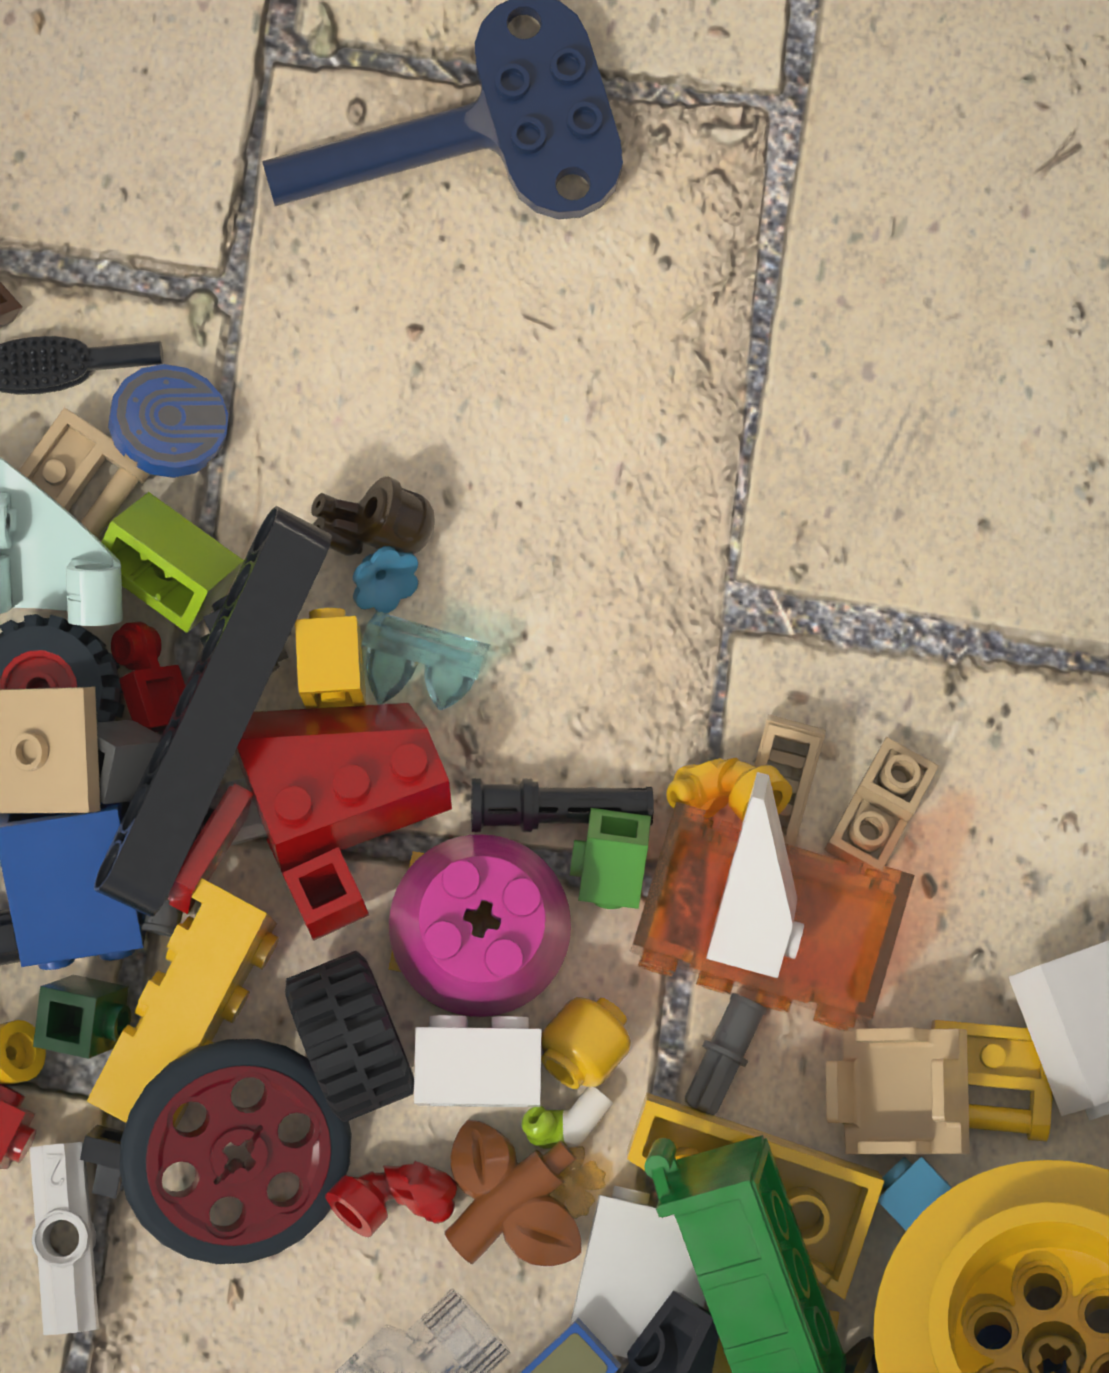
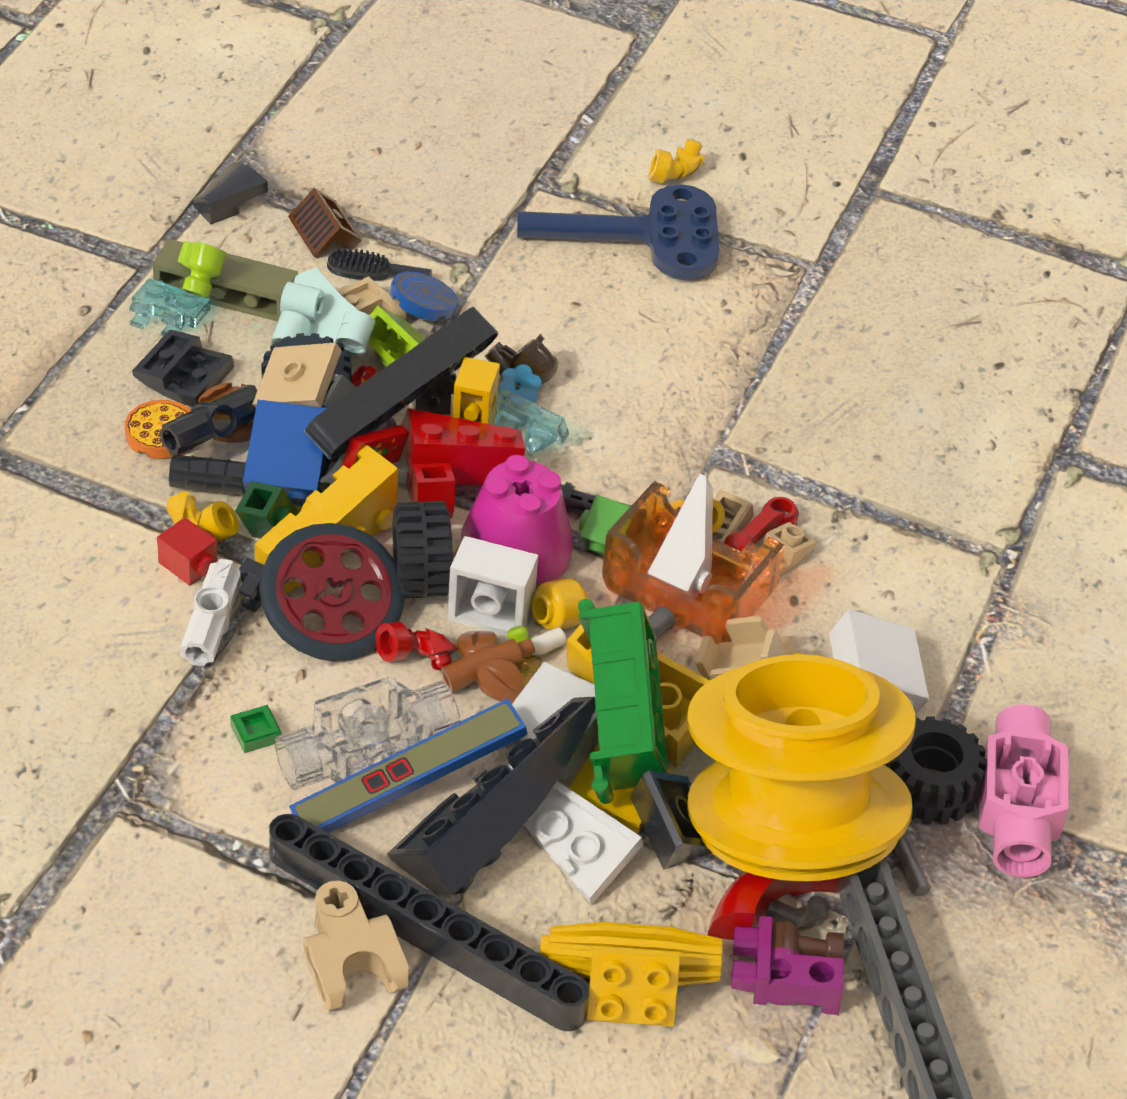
camera: 15 degrees right, 35 degrees down
none -> red piece [723,497,799,561]

